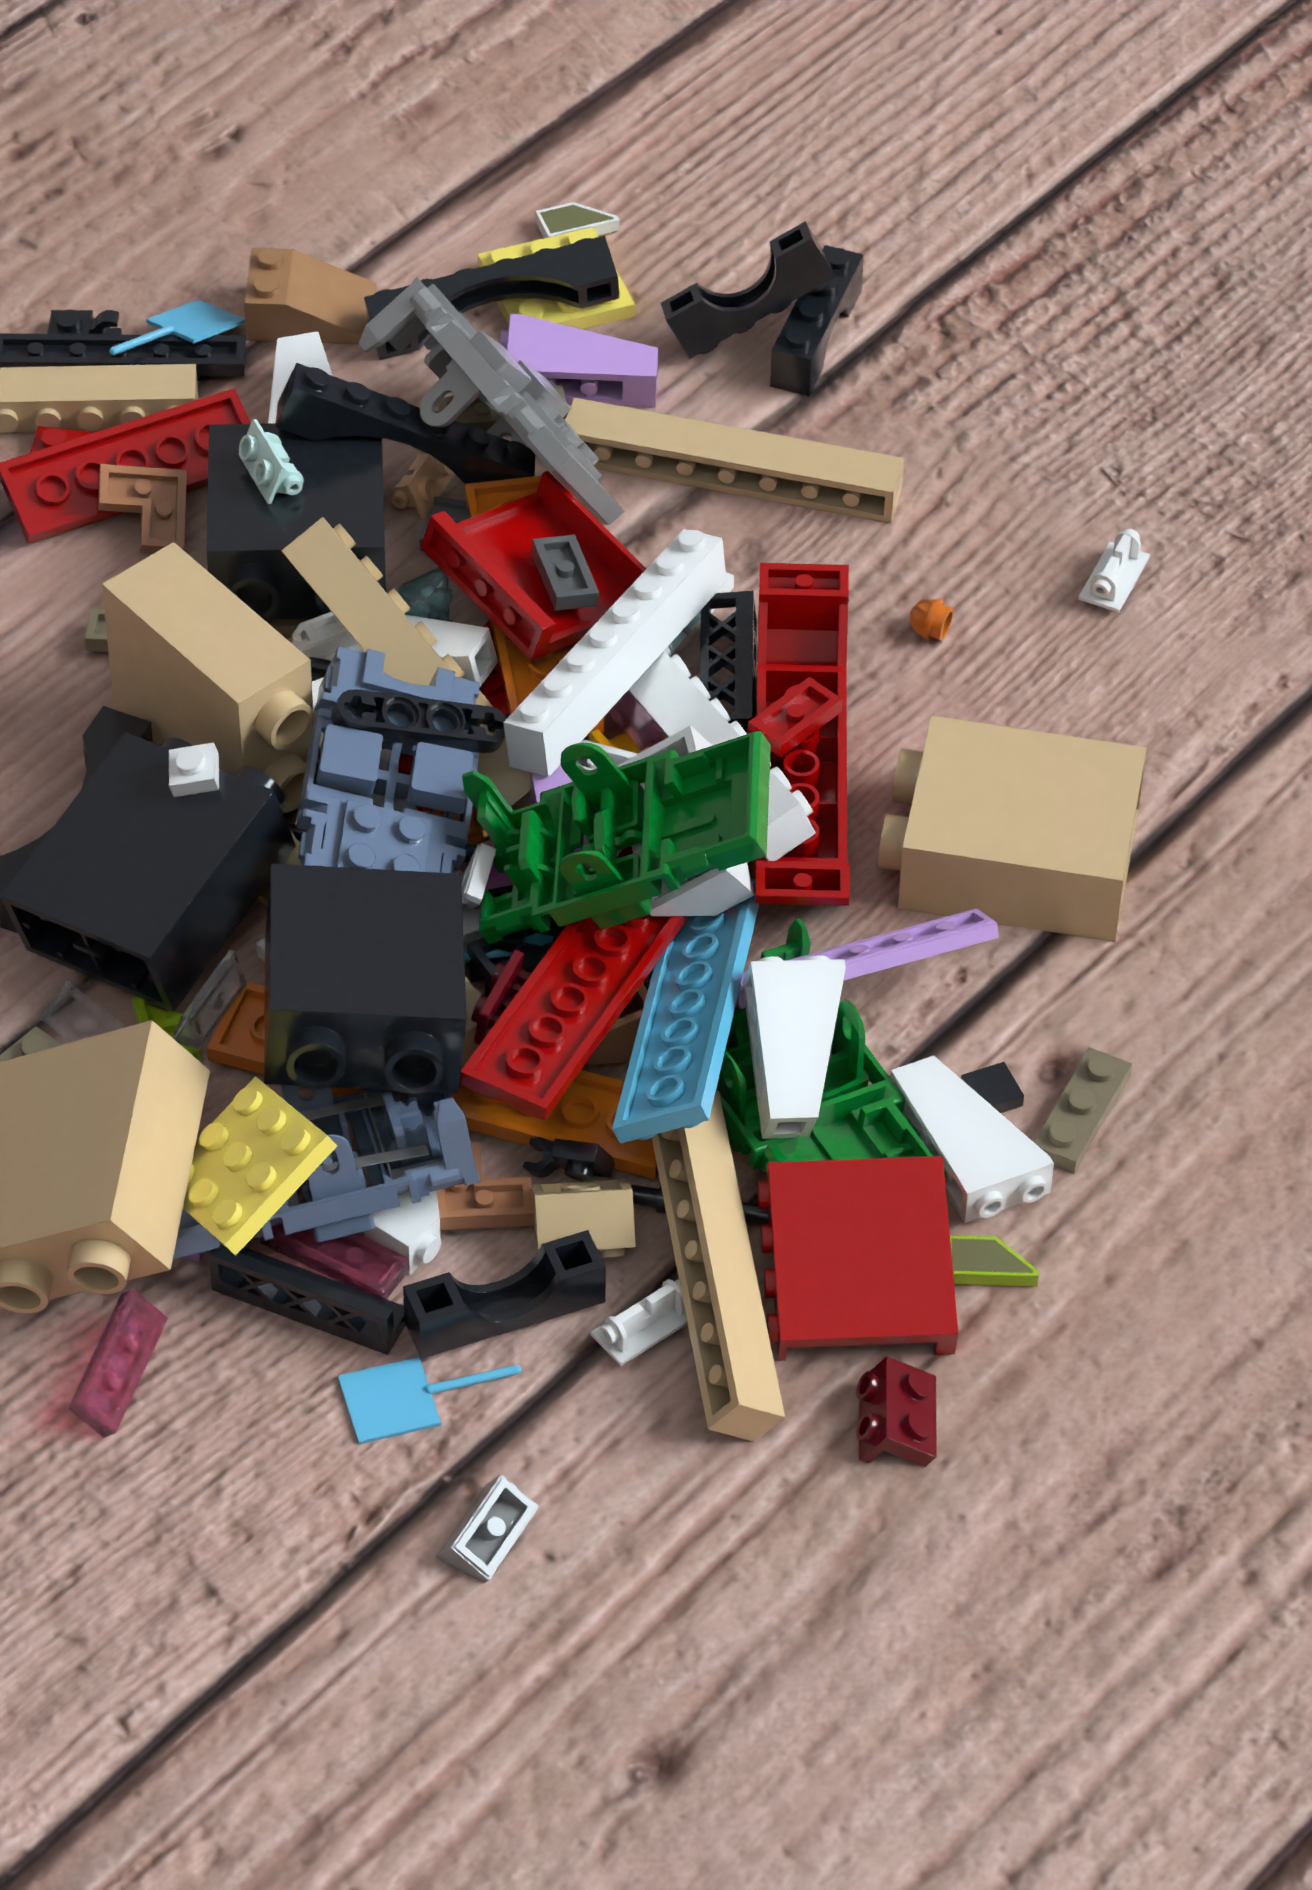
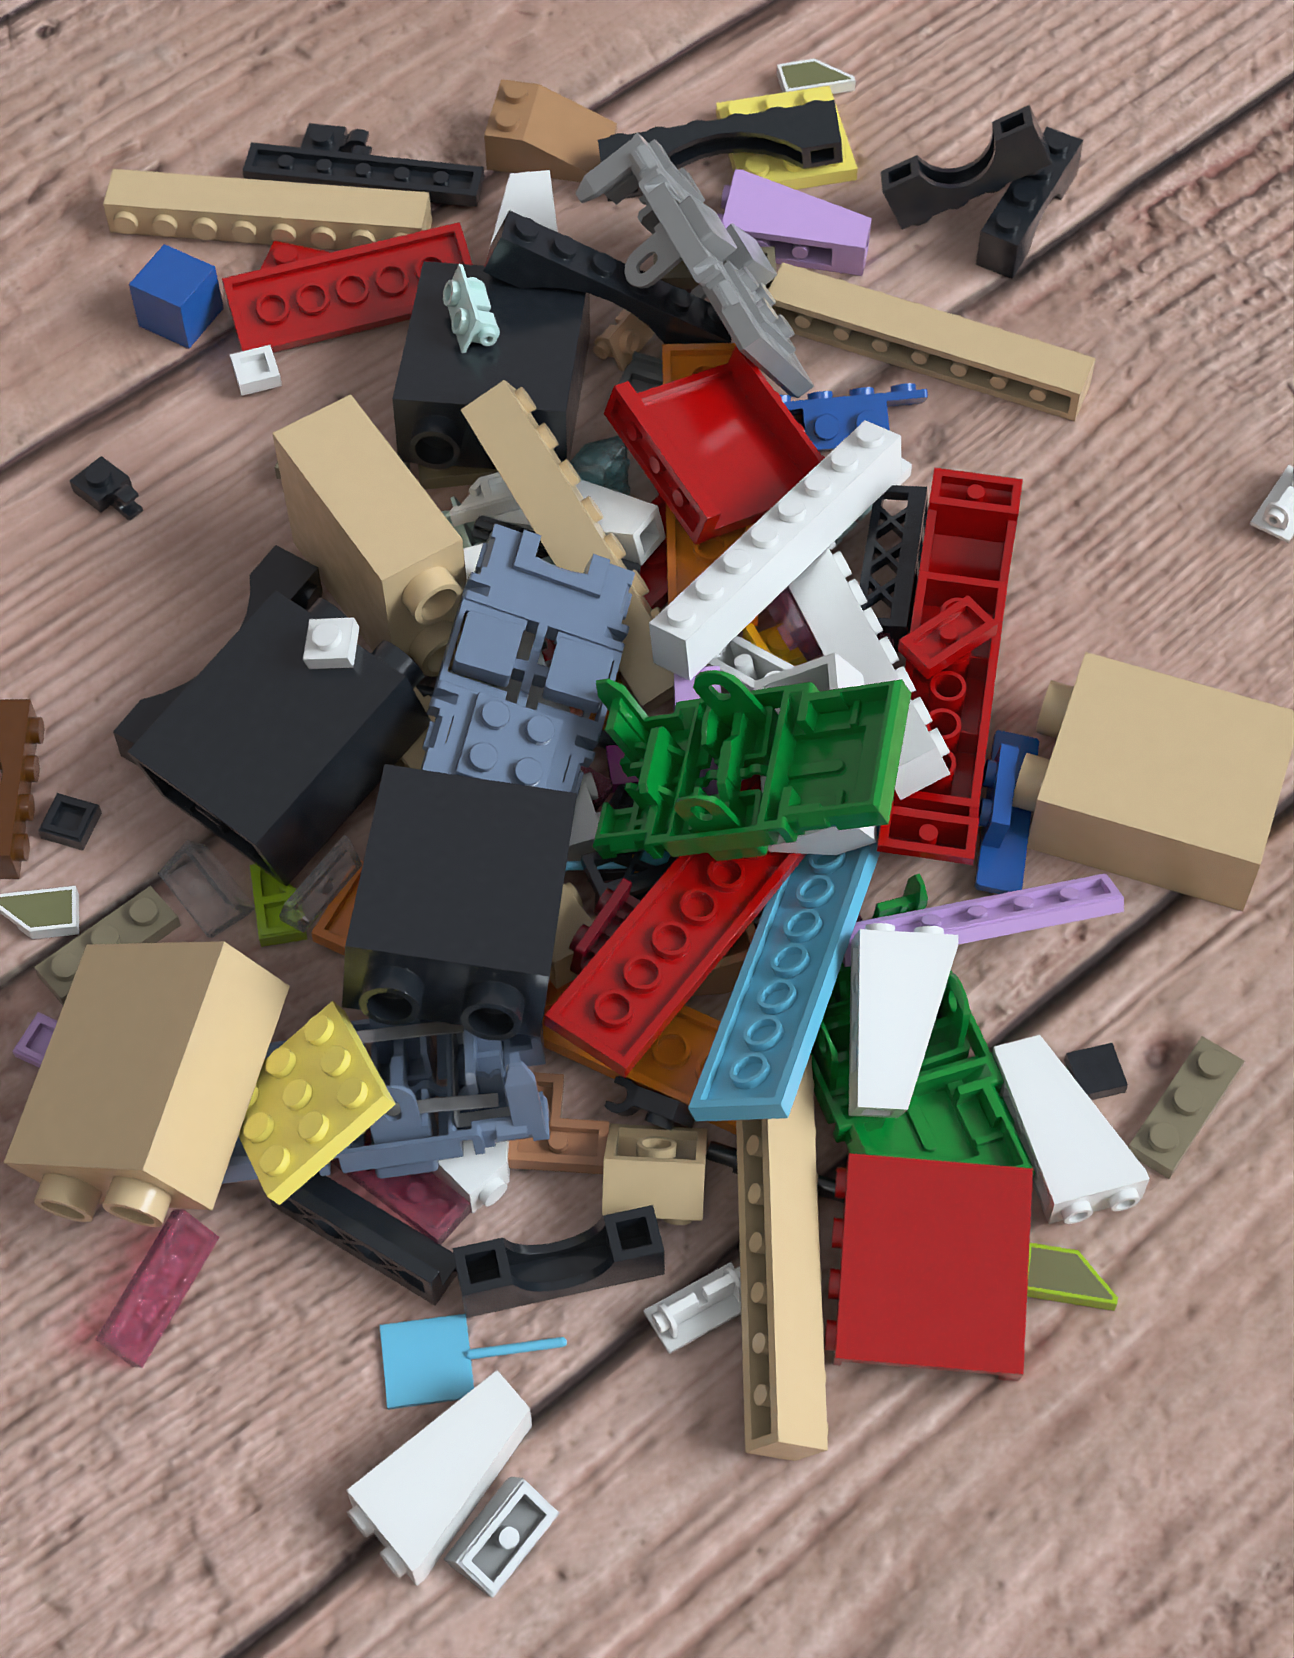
camera: 10 degrees right, 10 degrees up
nougat plate [98,464,187,553] -> none
medium azure piece [109,299,245,355] -> none
black beam [331,689,507,753] -> none
white tile [461,843,496,909] -> none
dark grey plate [531,535,599,611] -> none
dark red bracket [856,1356,937,1467] -> none
orange plate [910,598,954,641] -> none
none -> white plate [230,345,282,396]
none -> white slope [347,1370,532,1586]
none -> blue bracket [780,383,928,452]
none -> blue bracket [974,730,1039,894]

